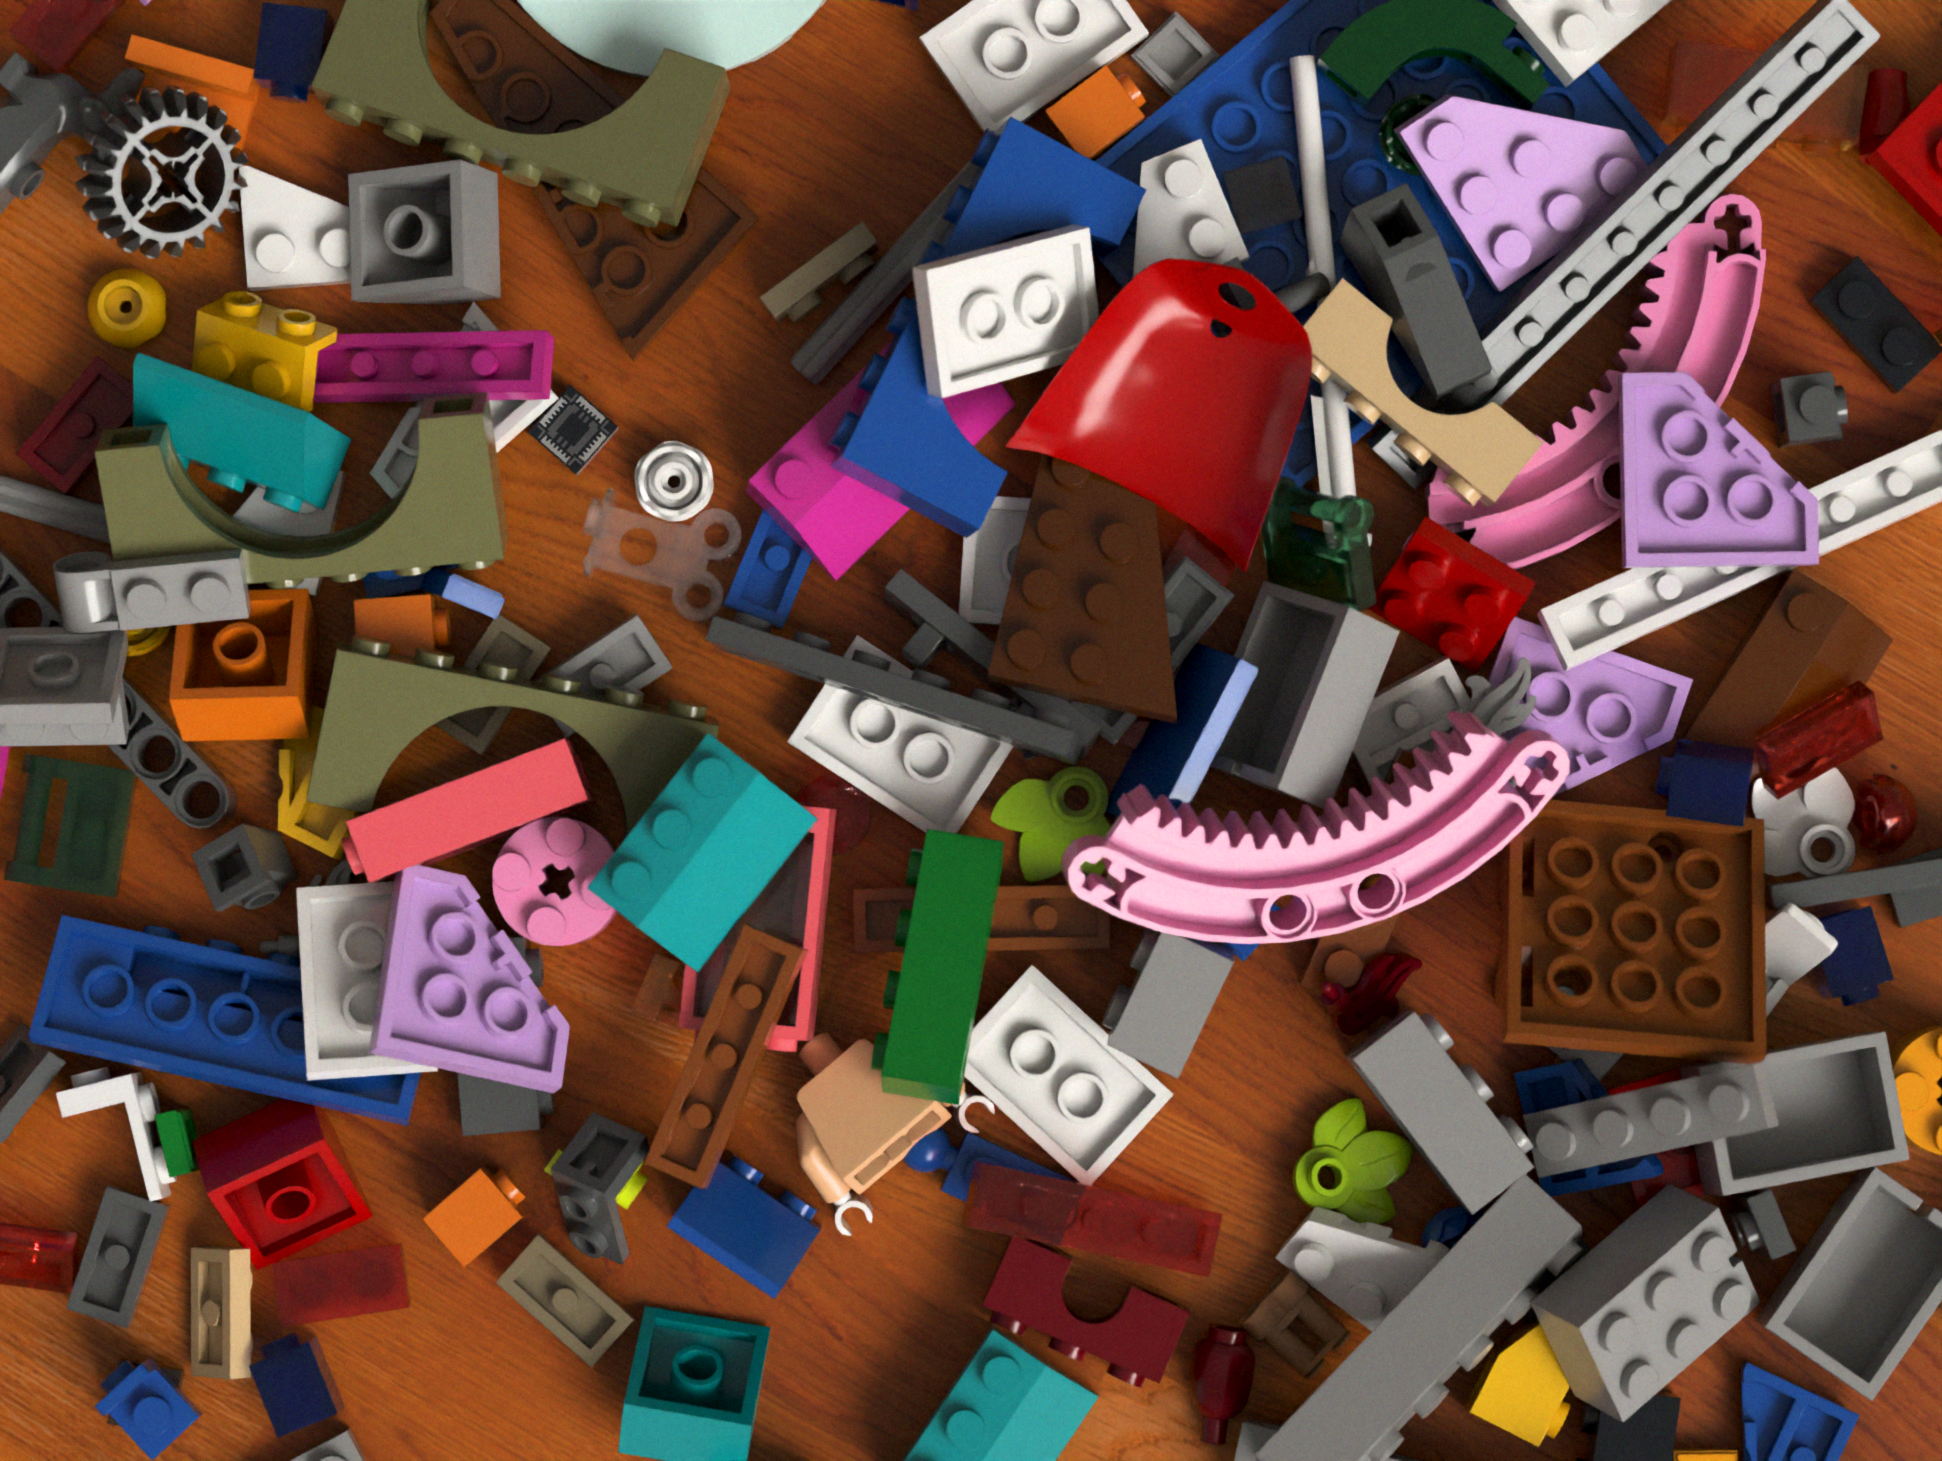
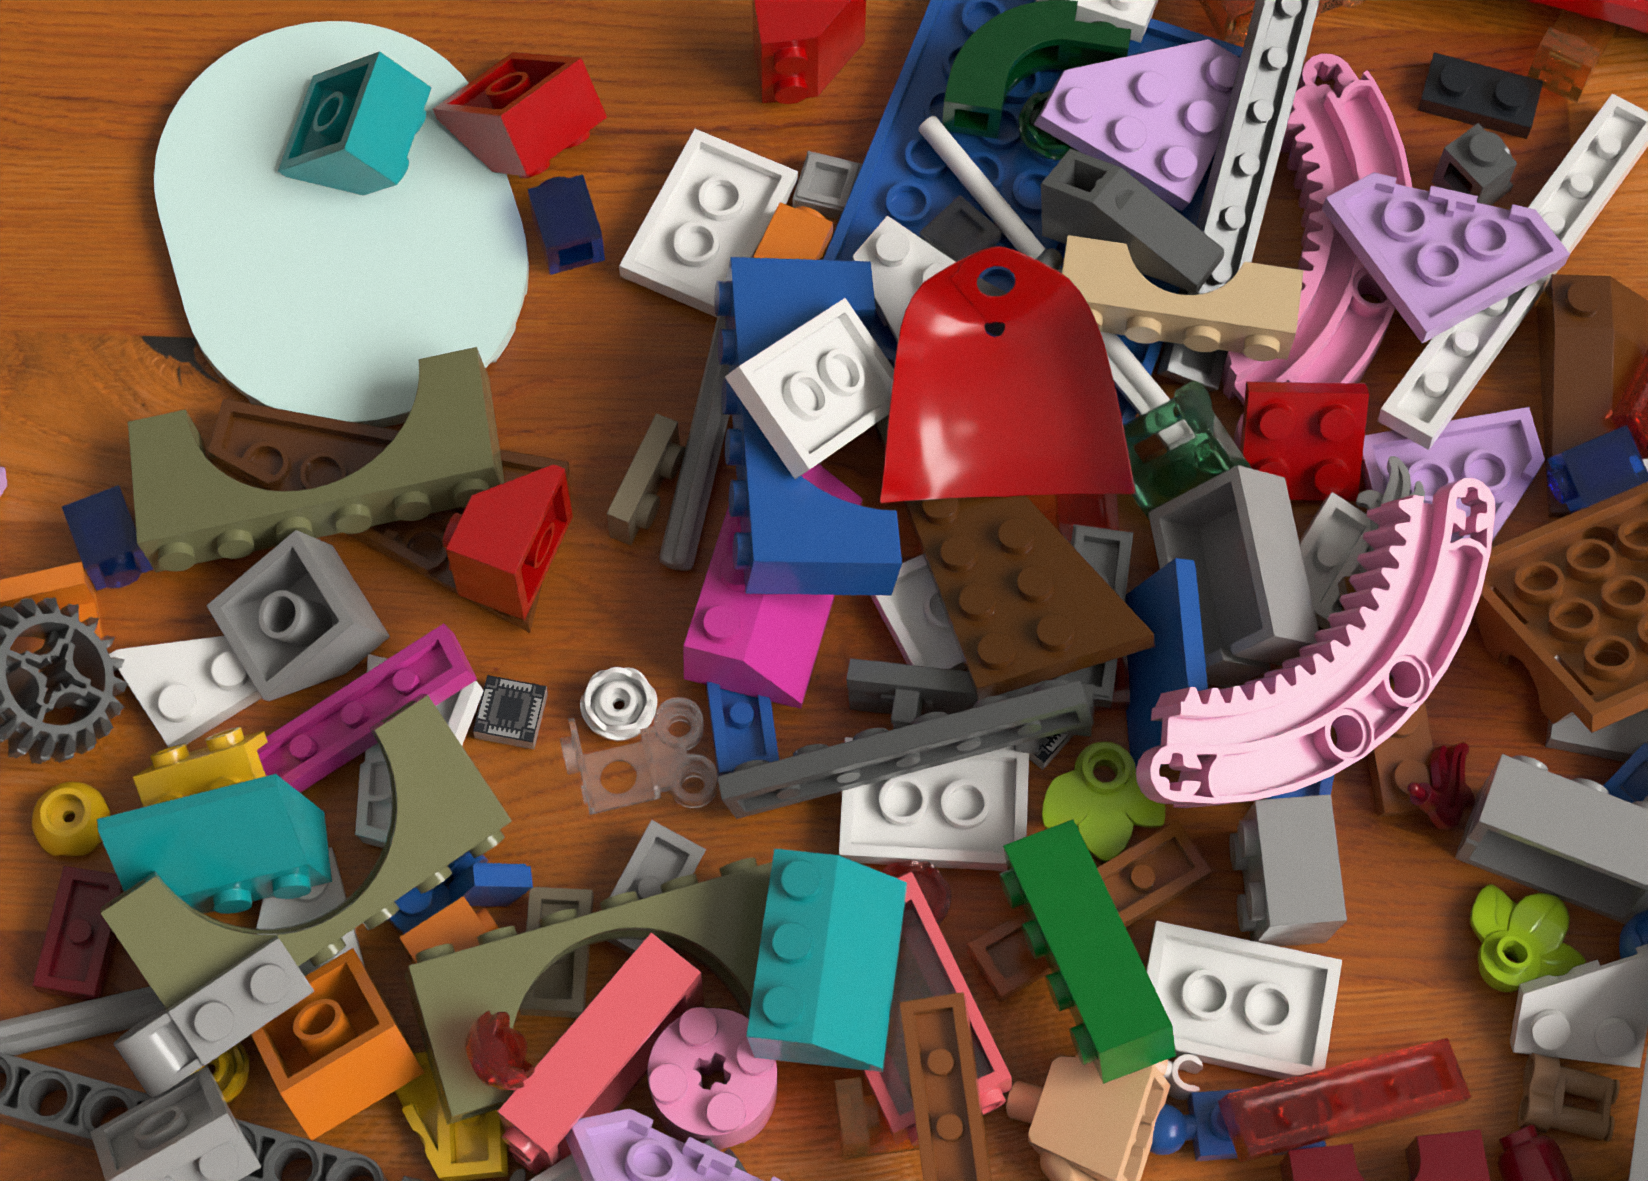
camera: 35 degrees left, 20 degrees down
none -> red slope [443,464,573,620]
none -> clear red plate [465,1010,535,1090]

